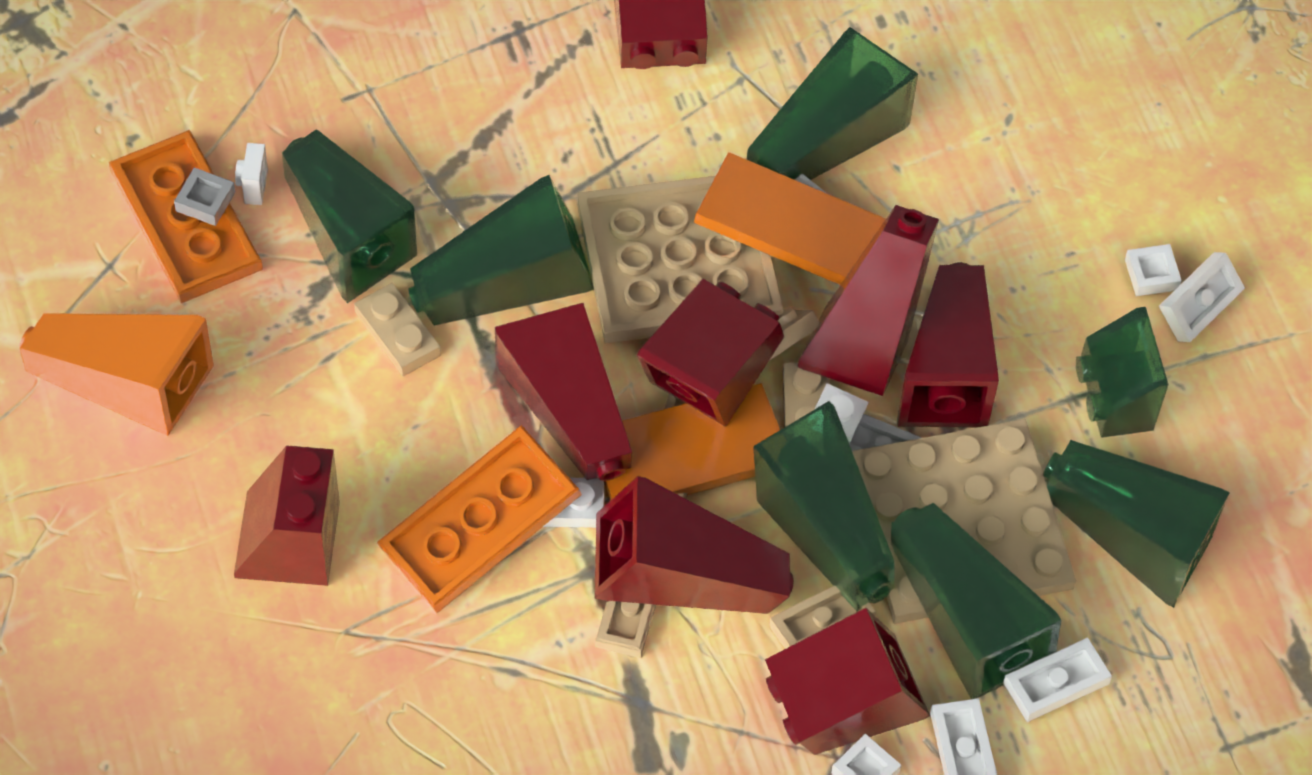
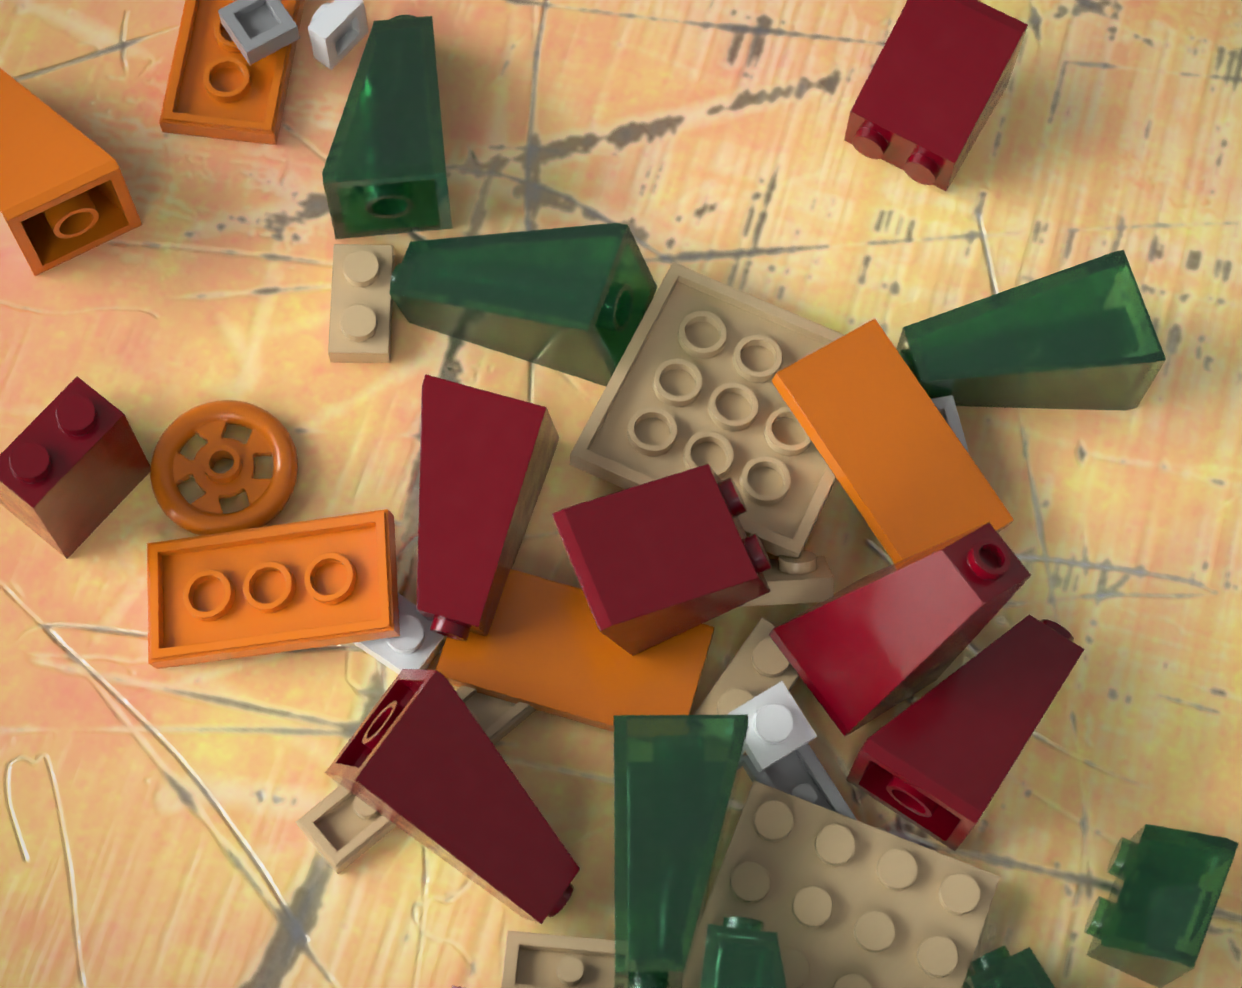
camera: 35 degrees right, 10 degrees up
none -> orange plate [150,400,298,536]

